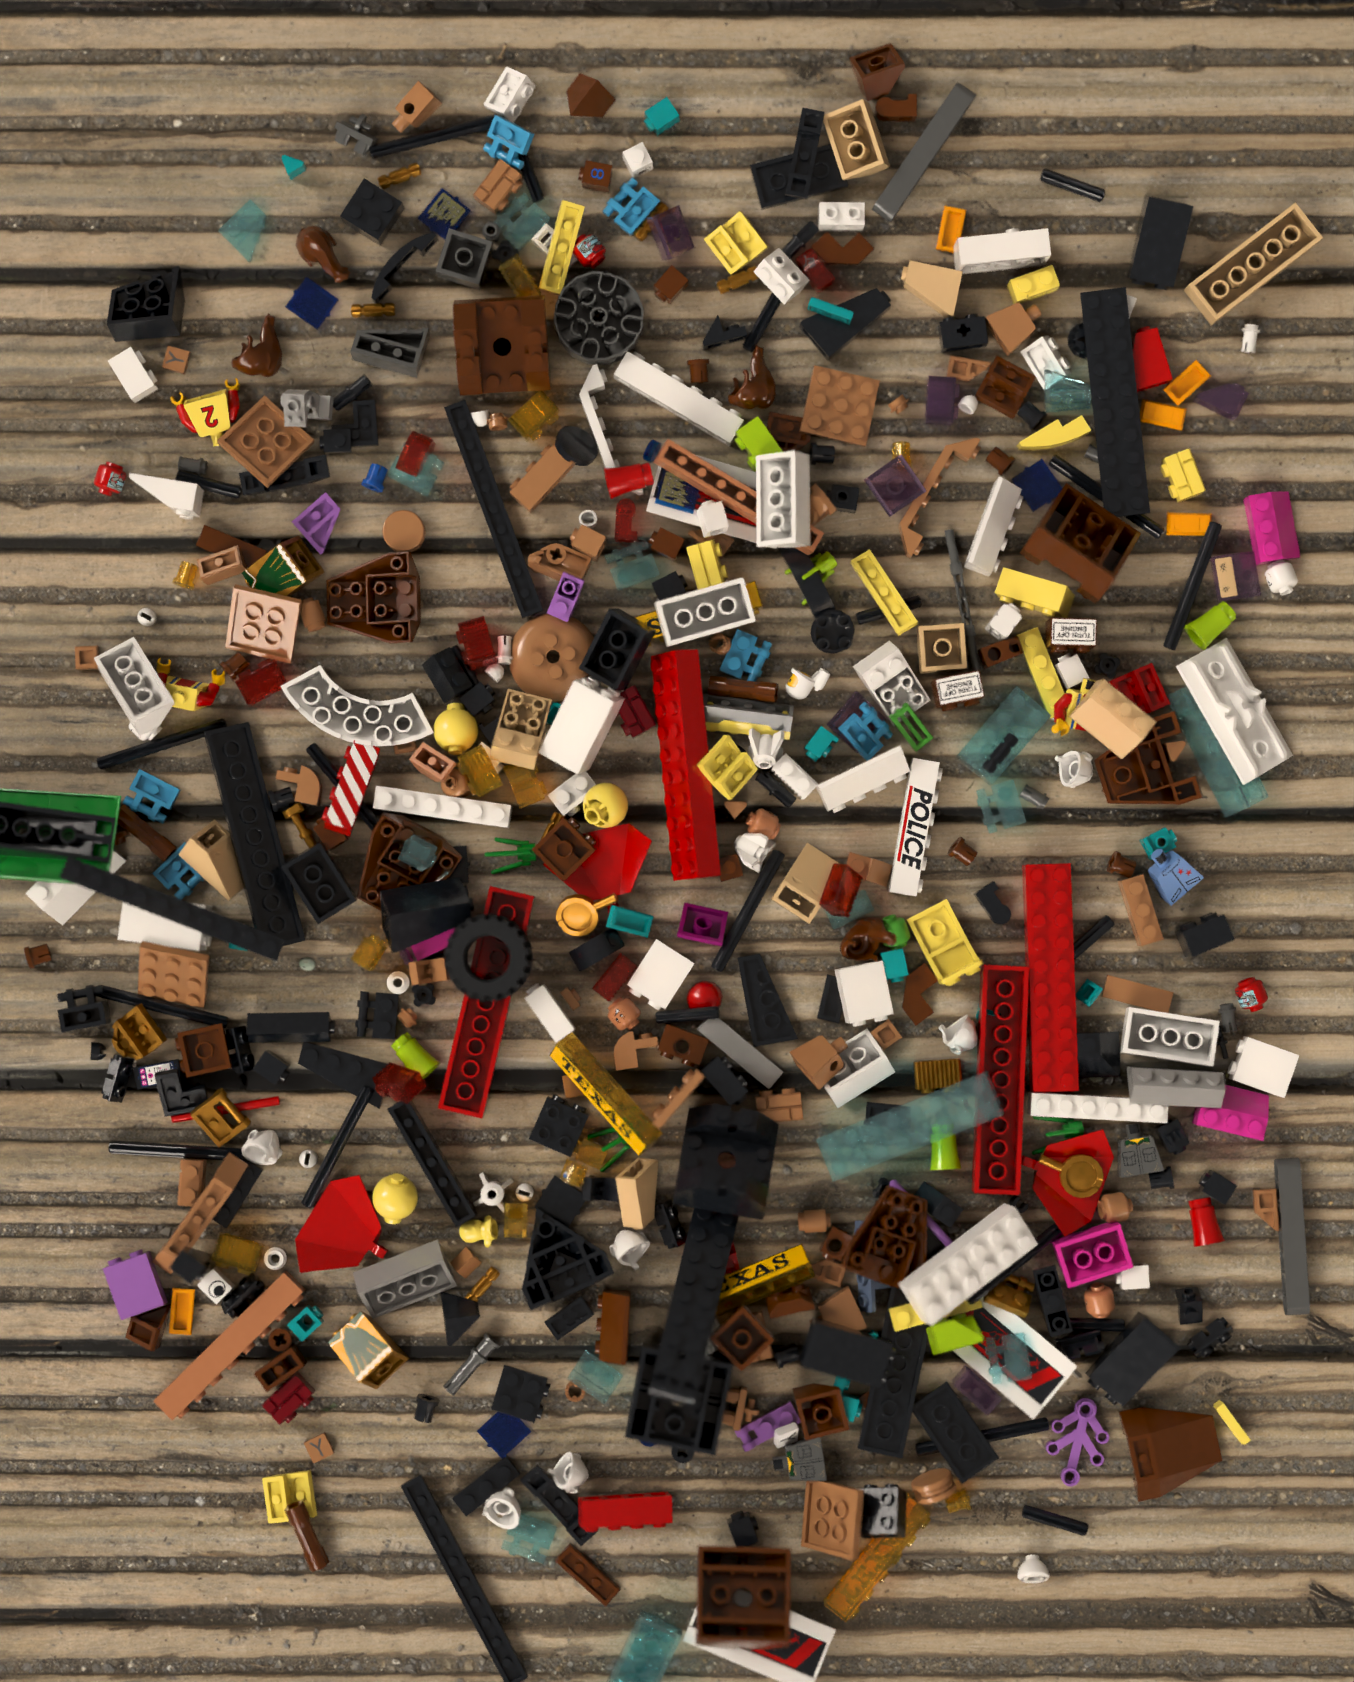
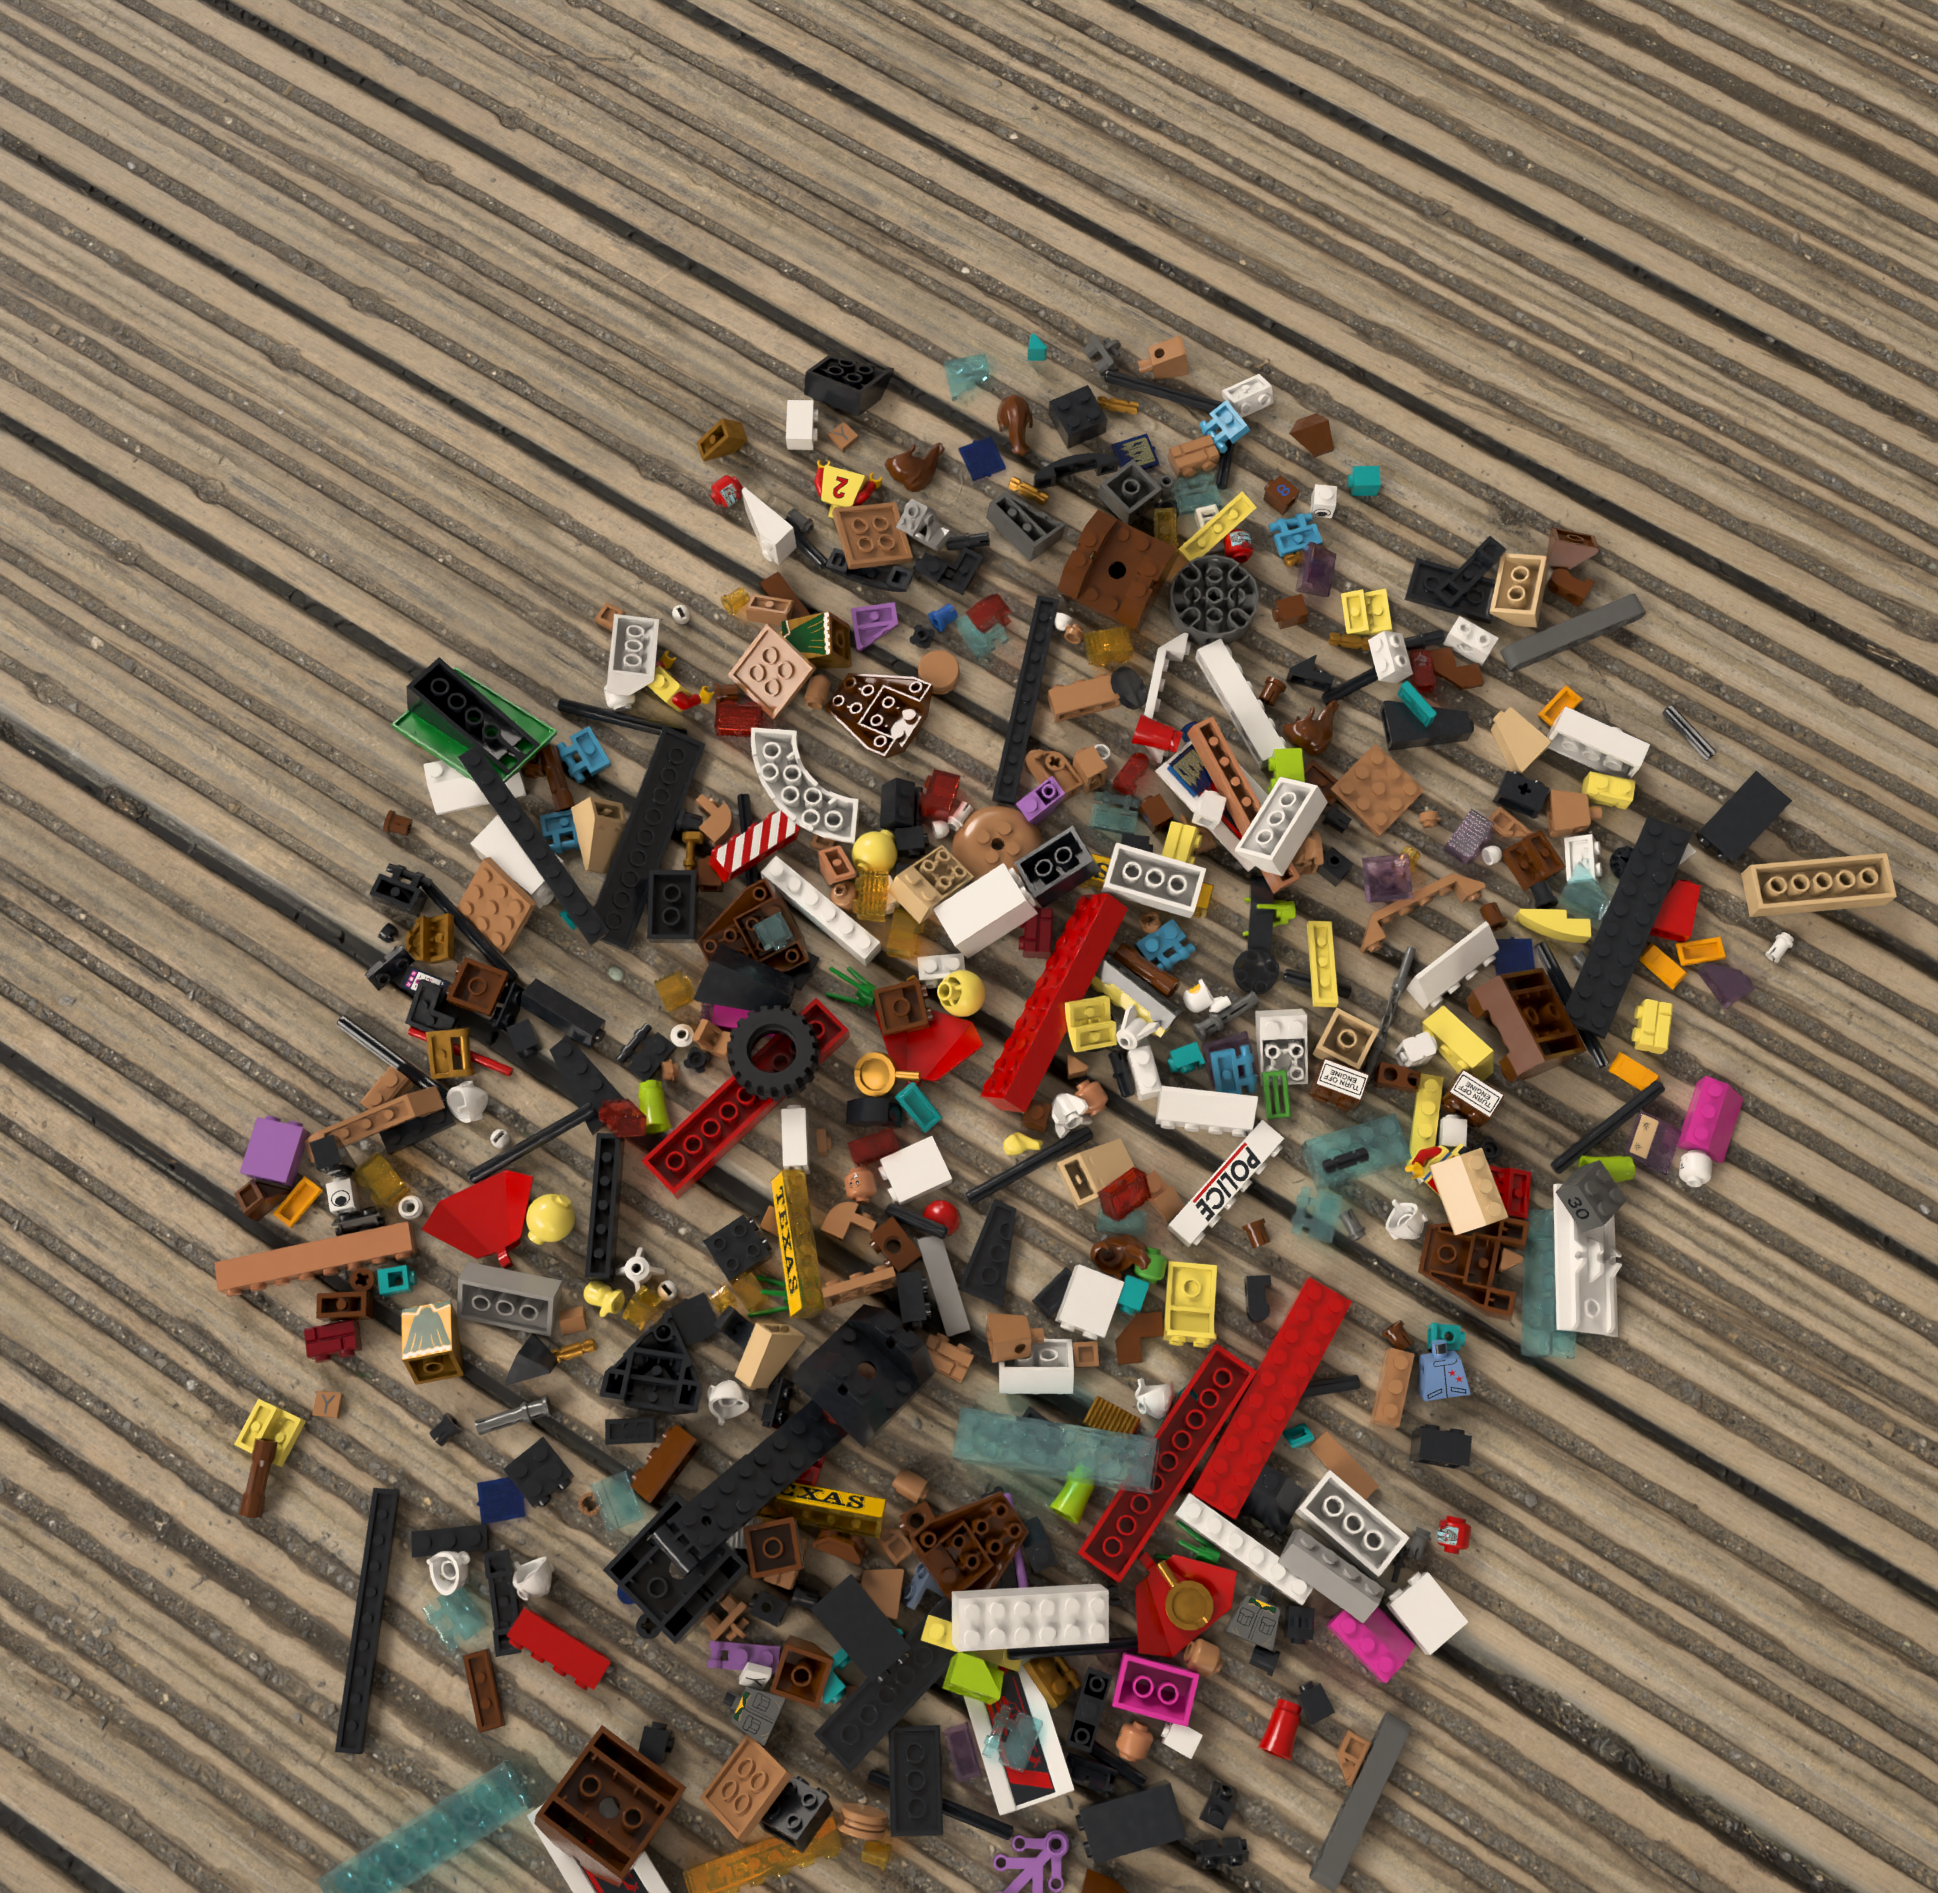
camera: 35 degrees right, 15 degrees down
magenta slope [677,902,728,946] -> none
none -> pearl gold slope [696,418,748,461]
none -> black brick [748,1590,790,1627]
none -> black plate [910,625,935,649]
none -> light yellow animal [1003,1132,1043,1156]
none -> dark grey pin [1192,991,1260,1042]
none -> dark grey brick [1556,1160,1627,1233]

